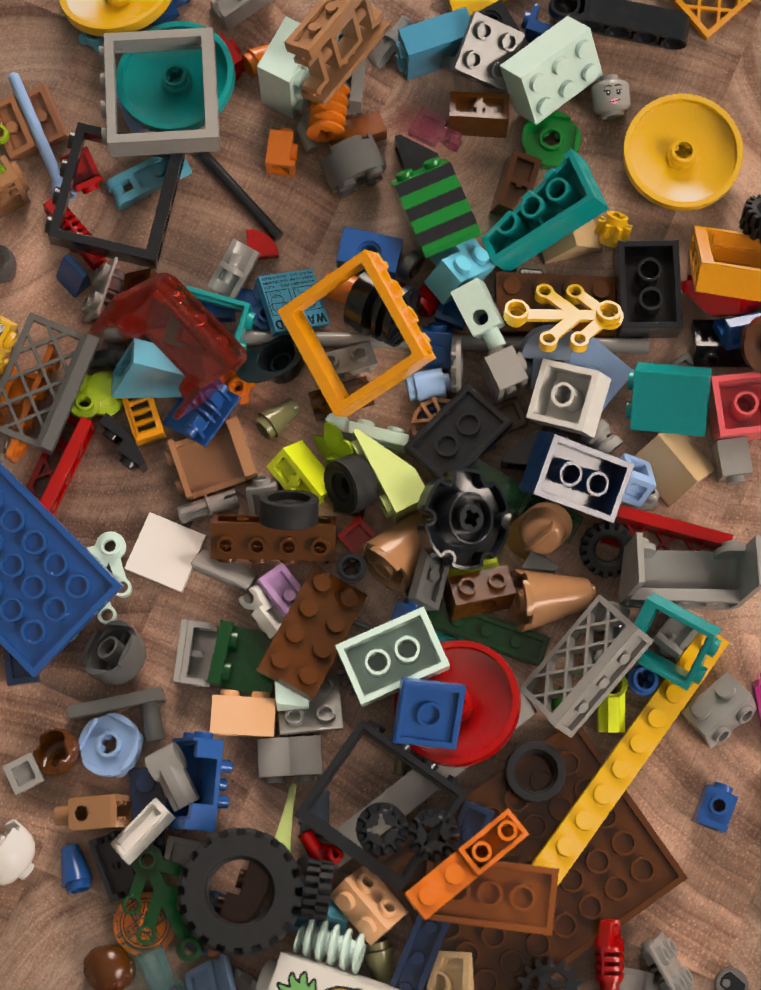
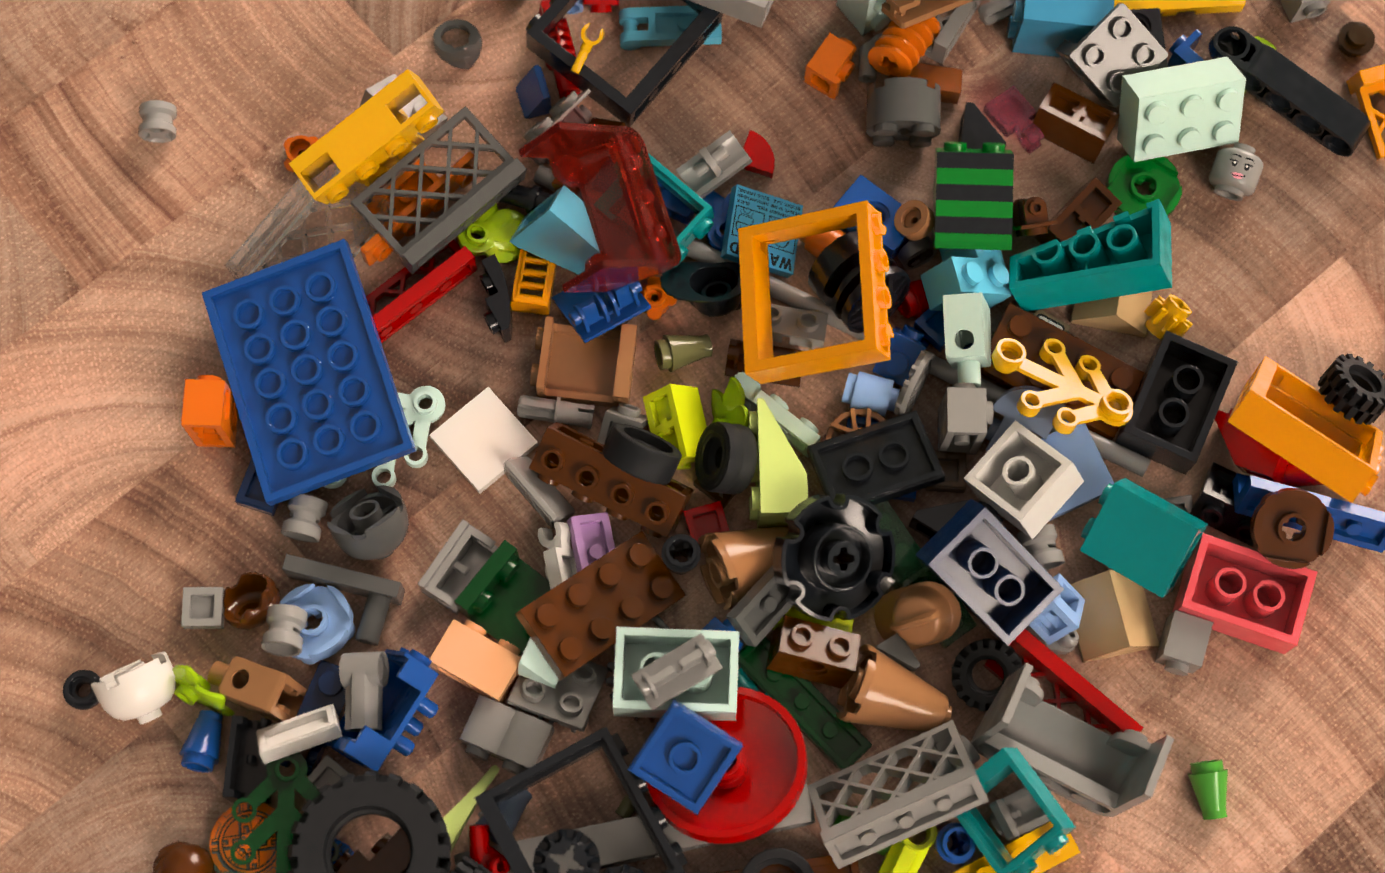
camera: 25 degrees right, 5 degrees down
black bar [197,152,284,241] -> none
yellow dish [623,94,744,211] -> none
none -> lime plate [172,665,235,716]
none -> light grey wheel [261,604,308,657]
none -> light grey wheel [281,494,328,543]
none -> yellow hand [571,23,605,74]
none -> light grey hinge [631,633,723,711]
none -> medium nougat tile [894,200,935,241]
none -> reddish brown hinge [1012,197,1059,237]

